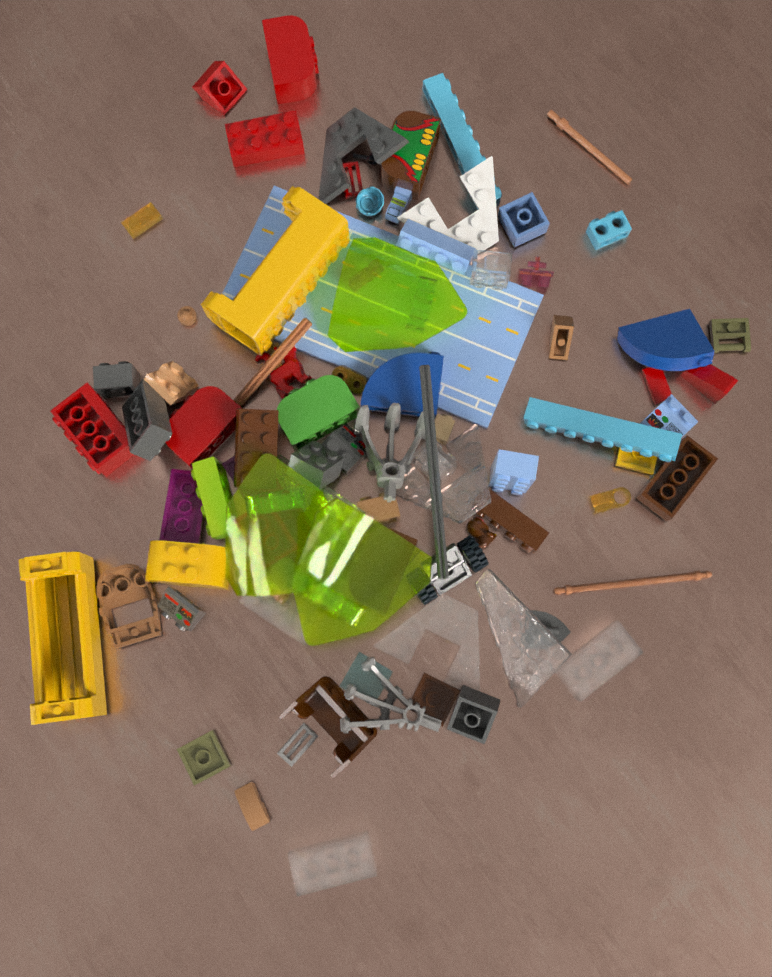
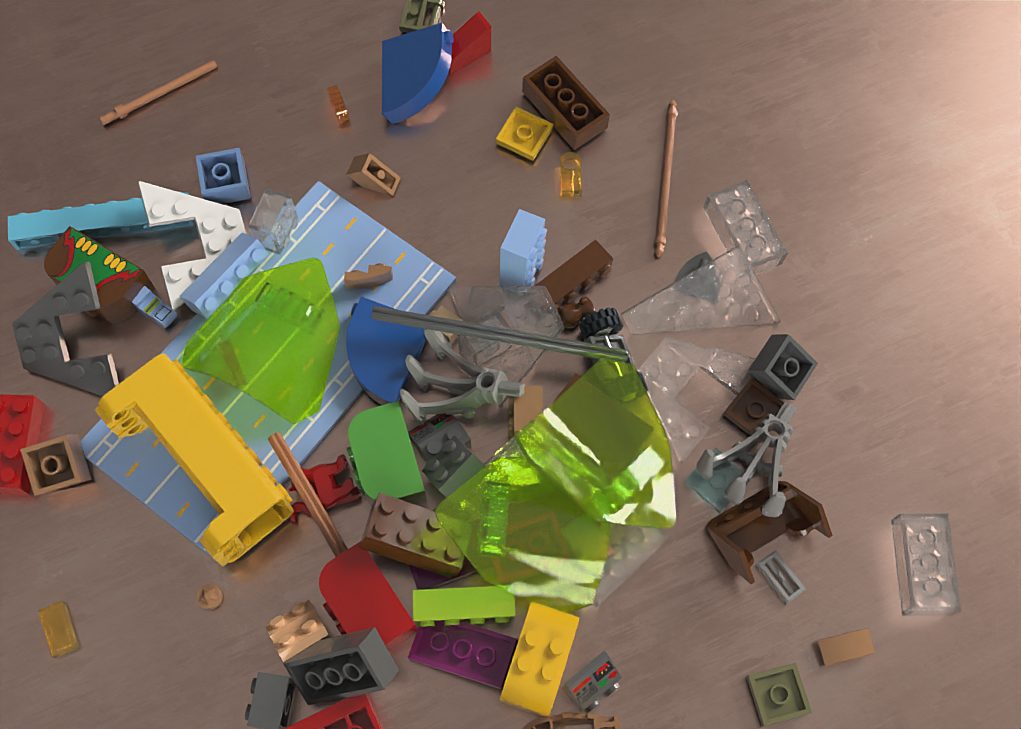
camera: 80 degrees left, 10 degrees down
pearl gold plate [332,365,368,393] -> none
red tile [342,161,363,200] -> none
black hand [353,151,377,166] -> none
medium azure hair [356,186,384,216] -> none
clear pink hips [518,256,554,288] -> none
medium azure brick [524,397,682,462] -> none
medium azure brick [586,210,632,250] -> none
light blue slope [640,394,698,437] -> none
red tile [641,367,672,405] -> none
none -> medium nougat brick [20,434,91,496]
none -> clear orange beam [327,85,350,124]
none -> medium nougat slope [344,263,393,289]

